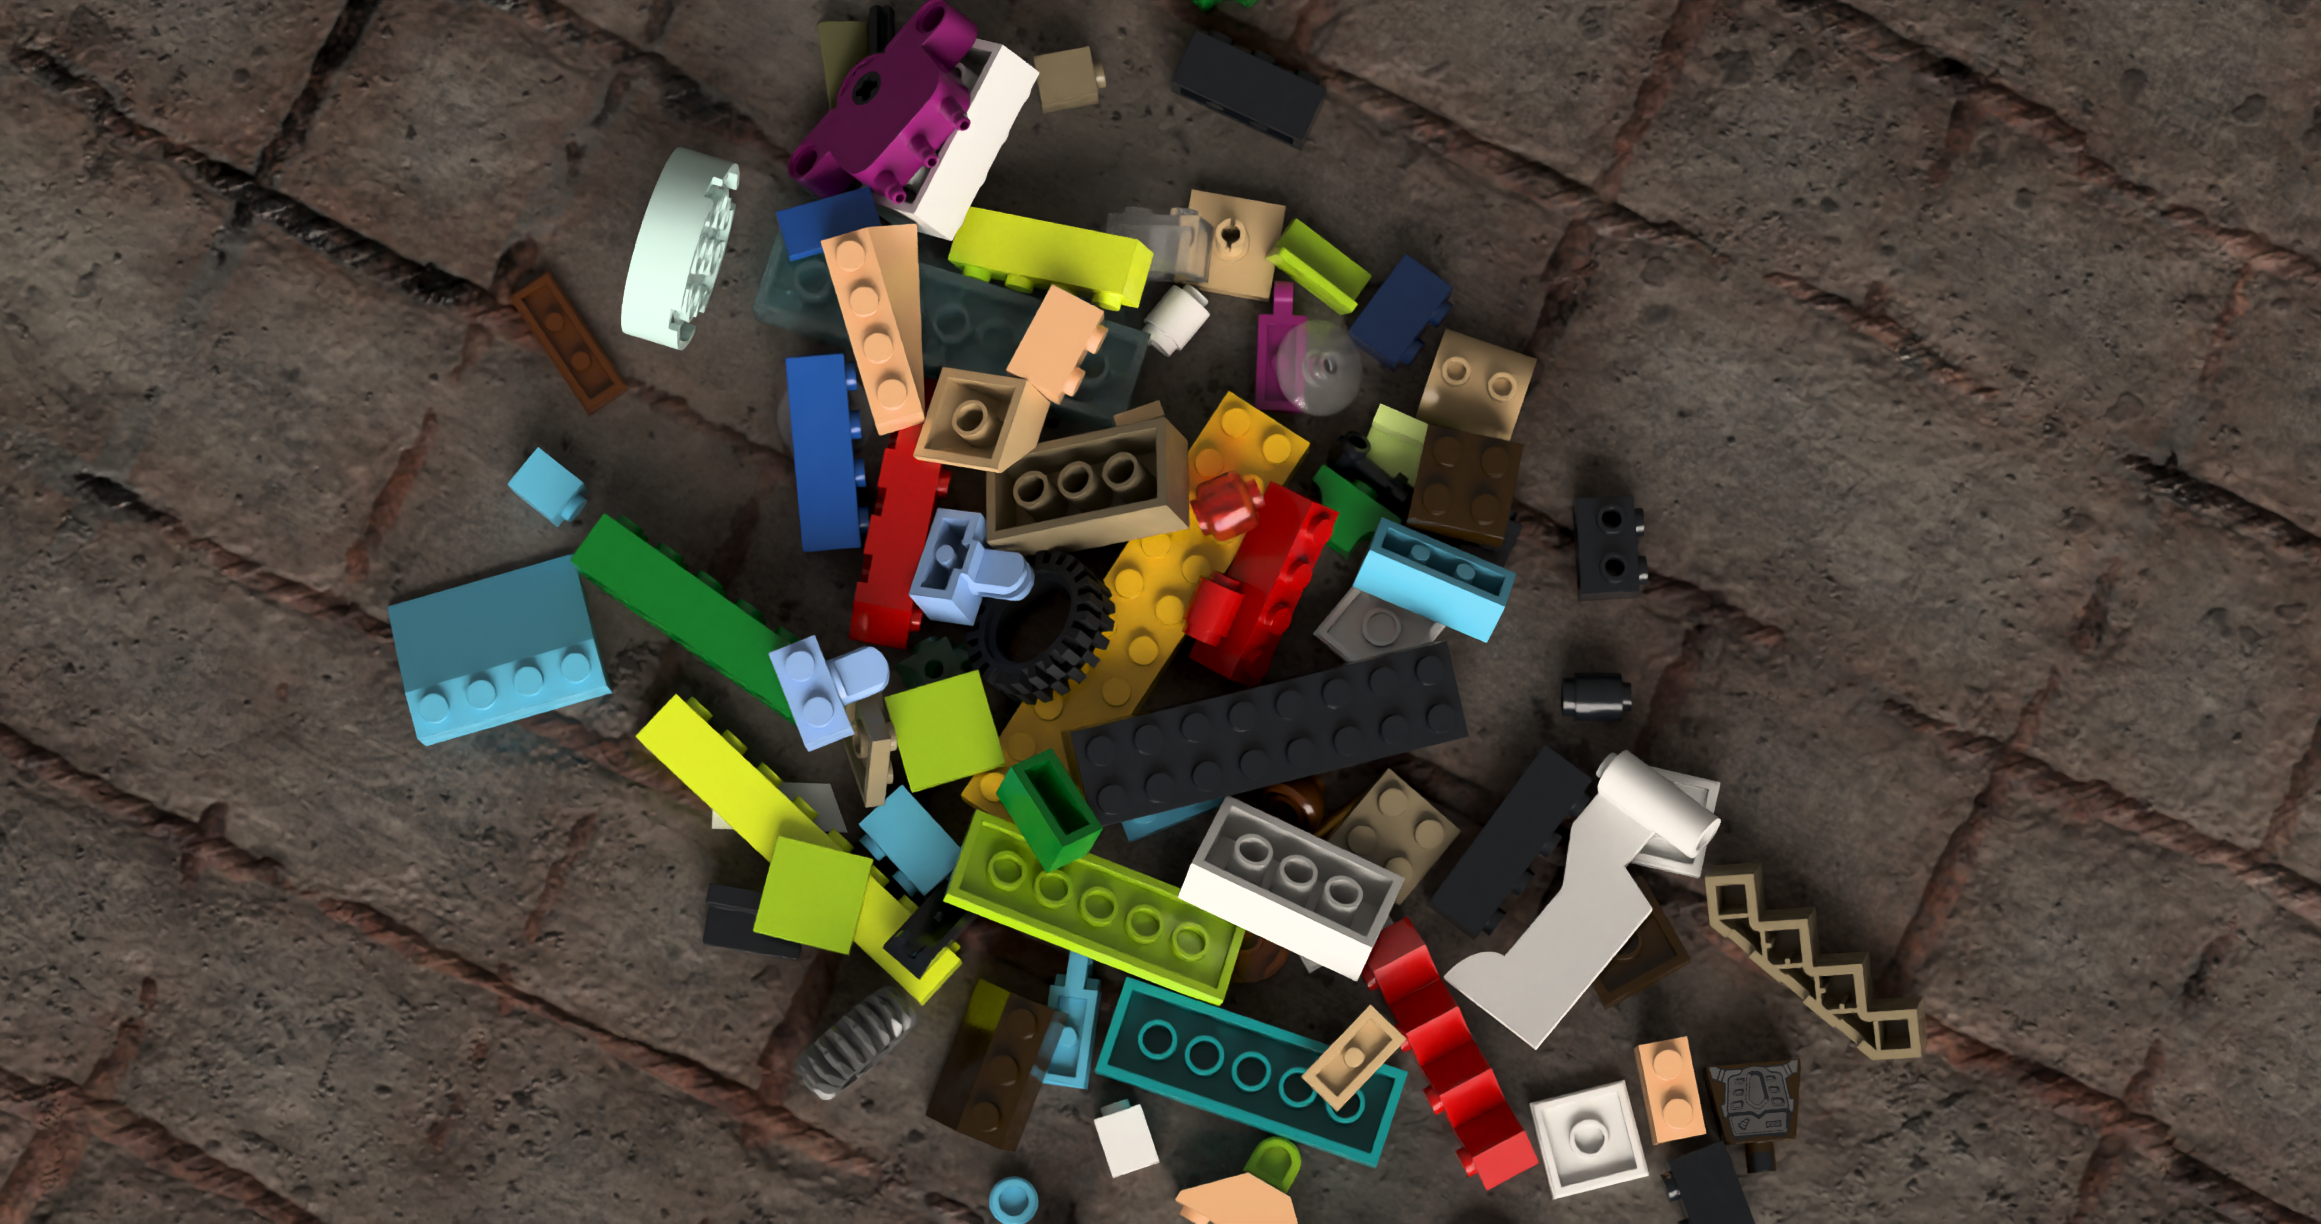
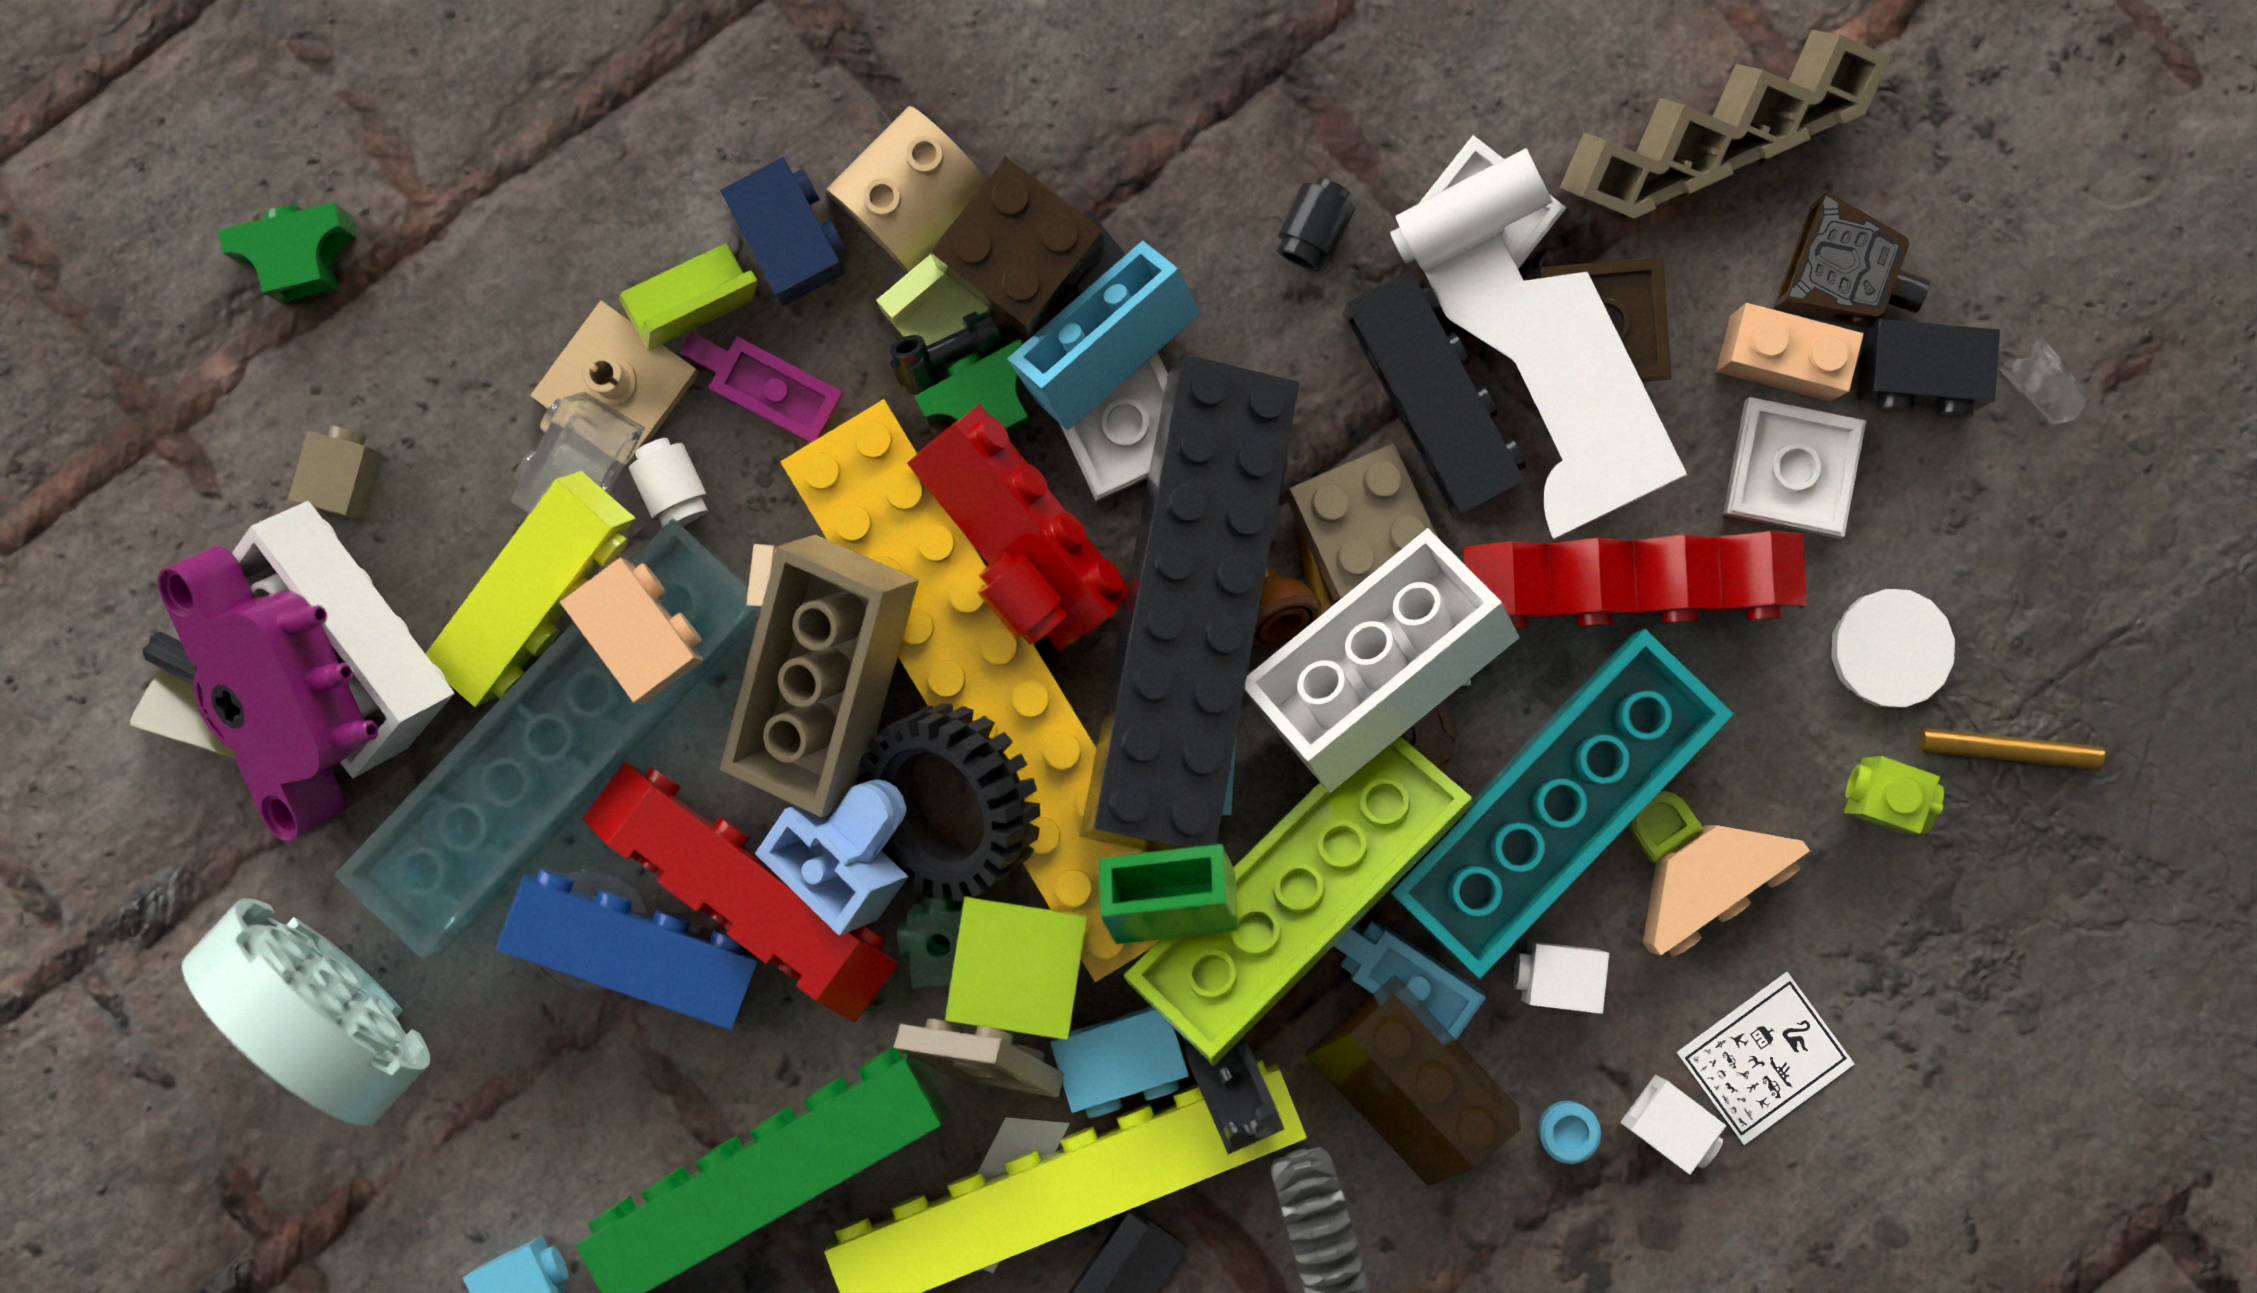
camera: 65 degrees left, 5 degrees up
reddish brown tile [508,270,629,416] -> none
lime tile [753,836,874,956] -> none
light blue brick [768,635,890,752] -> none
blue tile [776,187,882,262] -> none
light nougat wedge [820,224,926,436] -> none
tan slope [913,367,1050,473] -> none
black brick [1172,30,1327,151] -> none
clear red head [1189,470,1266,542] -> none
clear dish [1276,320,1362,416] -> none
tan plate [1301,1004,1406,1112] -> none
black brick [1572,495,1648,601] -> none

